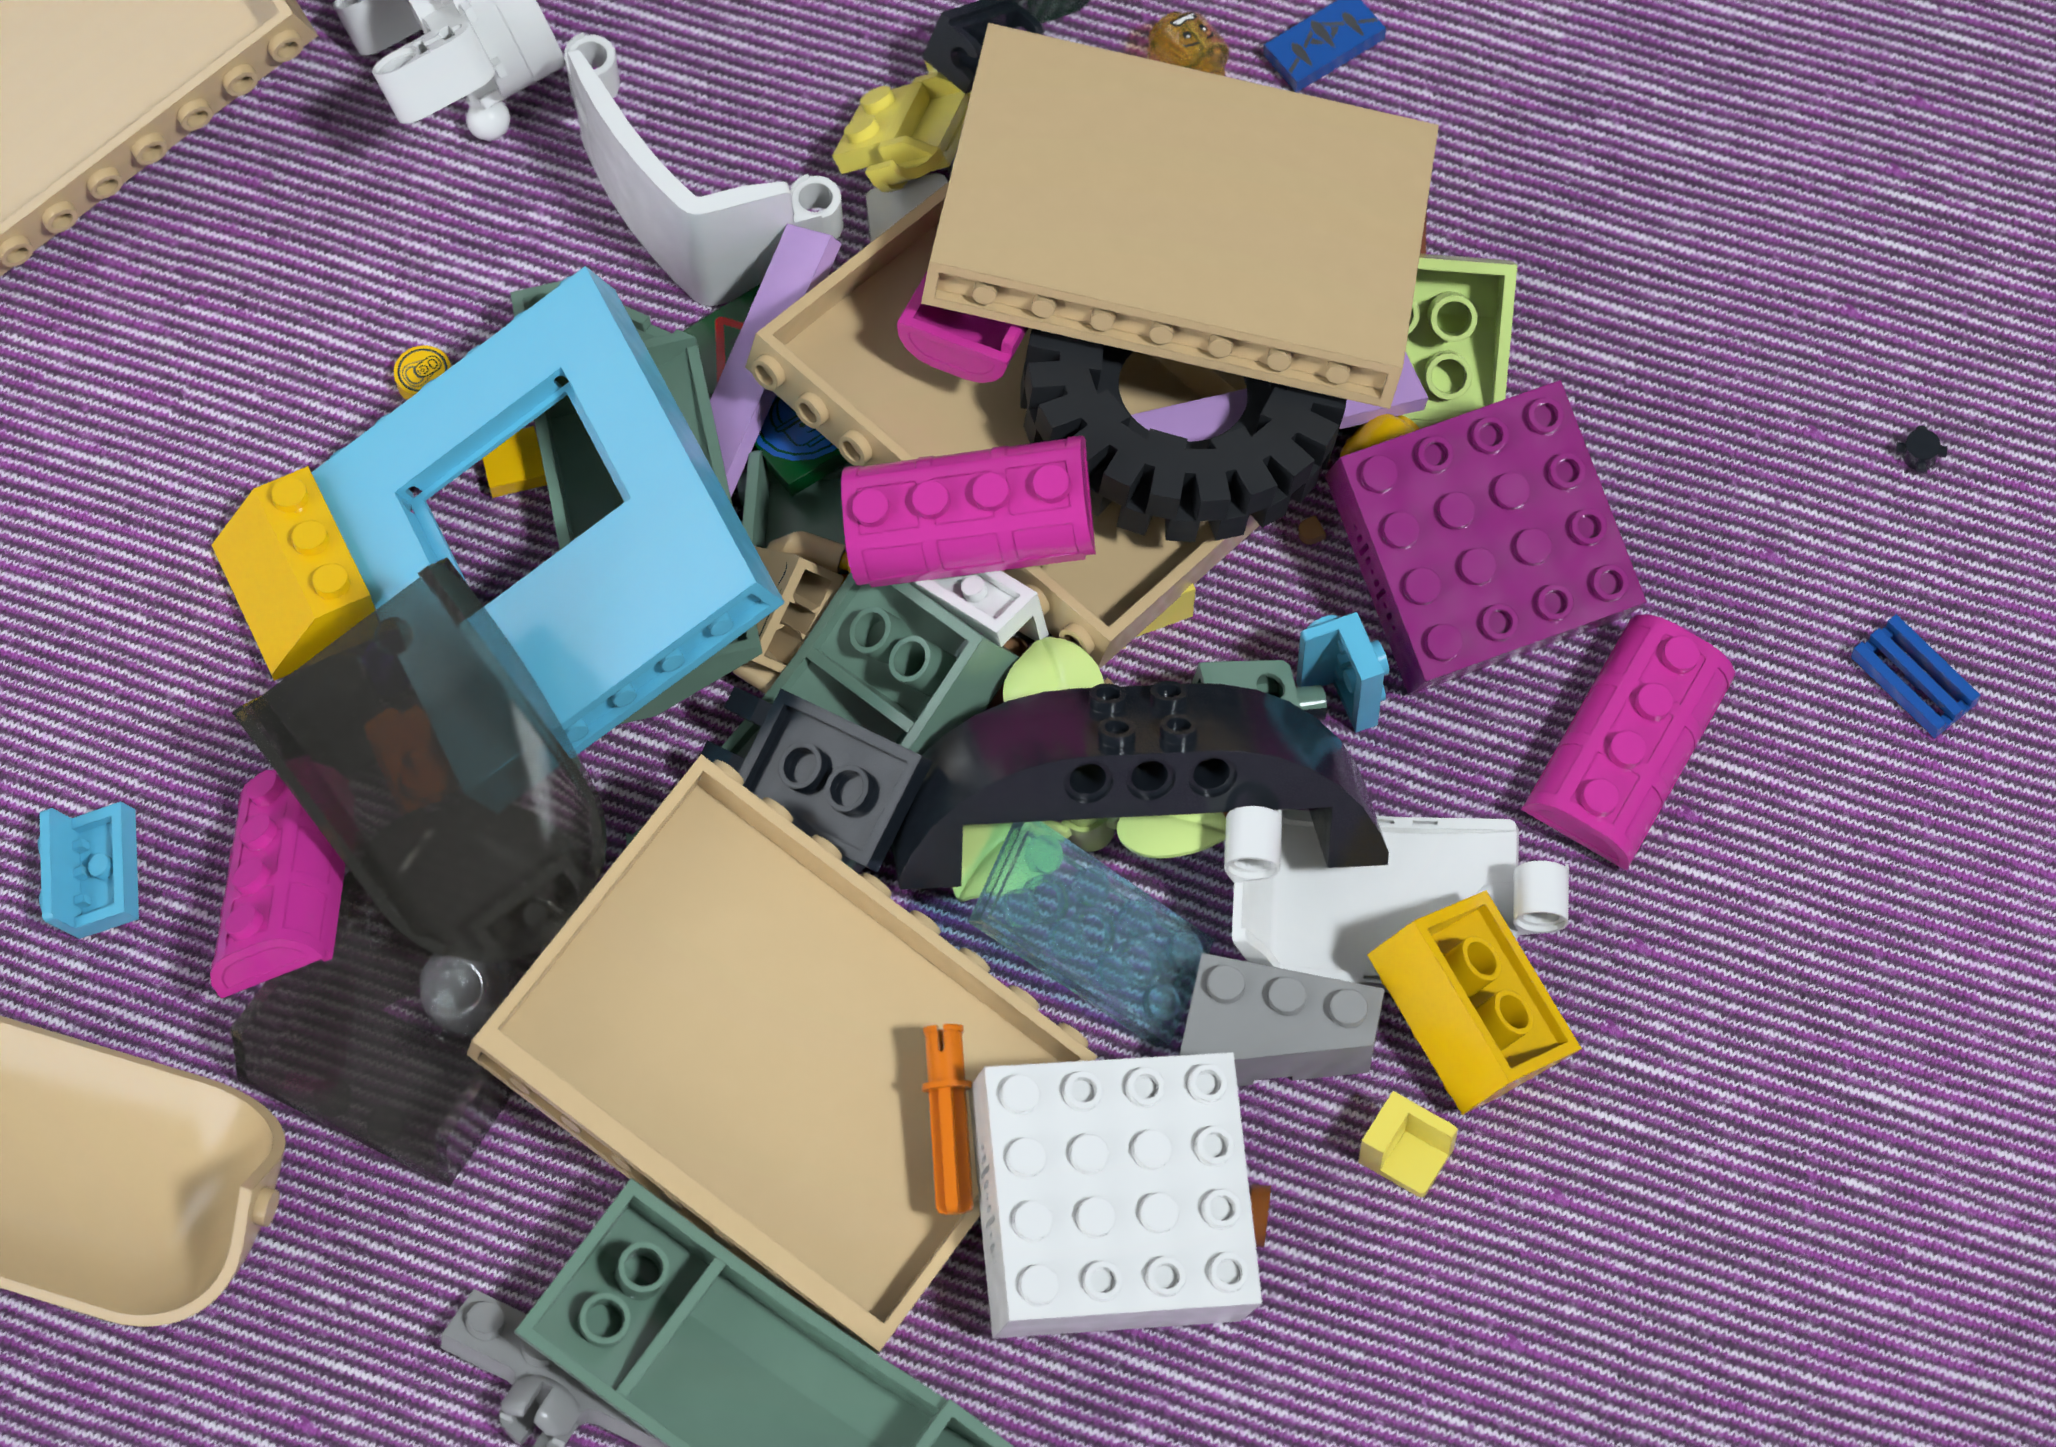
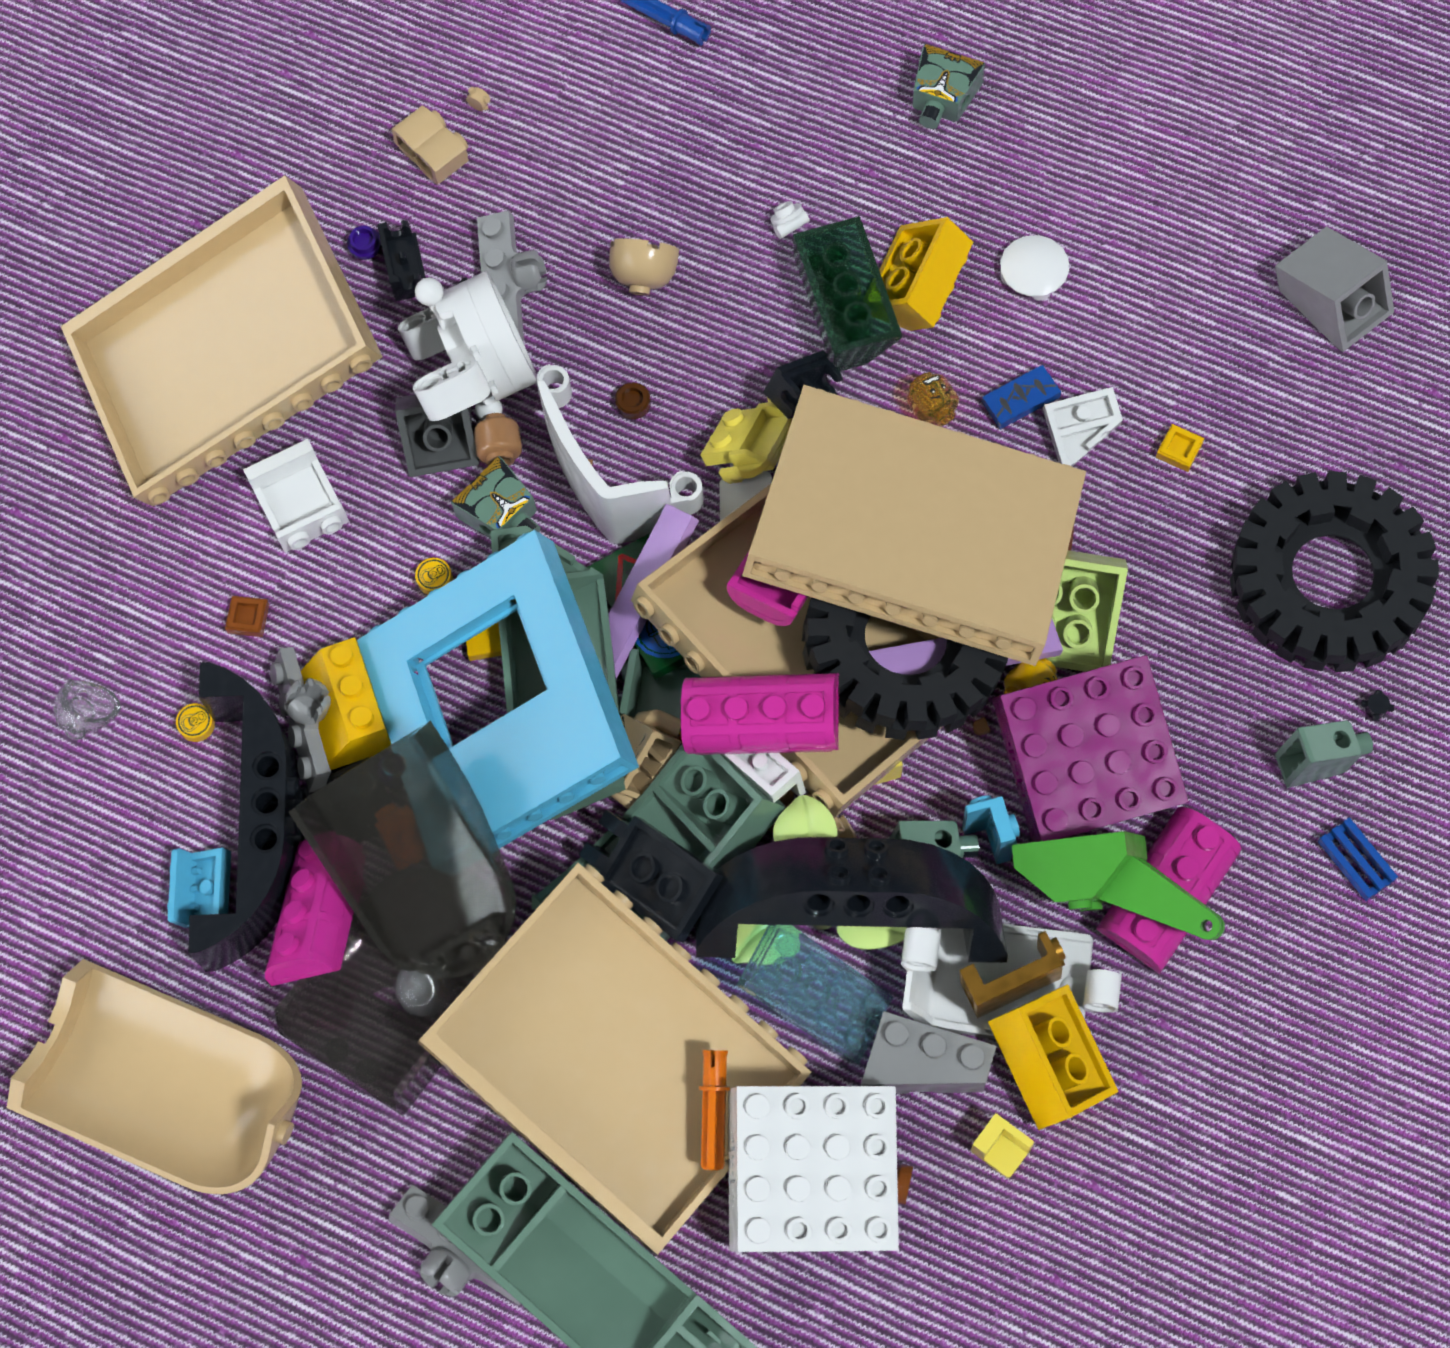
camera: 10 degrees right, 5 degrees up
none -> yellow tile [176,703,215,742]
none -> black slope [188,662,306,972]
none -> dark orange tile [225,596,270,637]
none -> white panel [243,439,349,553]
none -> light grey plate [270,647,331,793]
none -> dark grey slope [395,394,479,478]
none -> sand green torso [451,456,541,539]
none -> medium nougat head [474,413,522,466]
none -> reddish brown tile [615,382,651,419]
none -> pearl gold panel [959,931,1066,1018]
none -> bright green slope [1012,831,1225,940]
none -> white wing [1043,387,1123,466]
none -> yellow tile [1156,424,1205,472]
none -> black tyre [1230,471,1439,672]
none -> sand green torso [1275,720,1373,788]

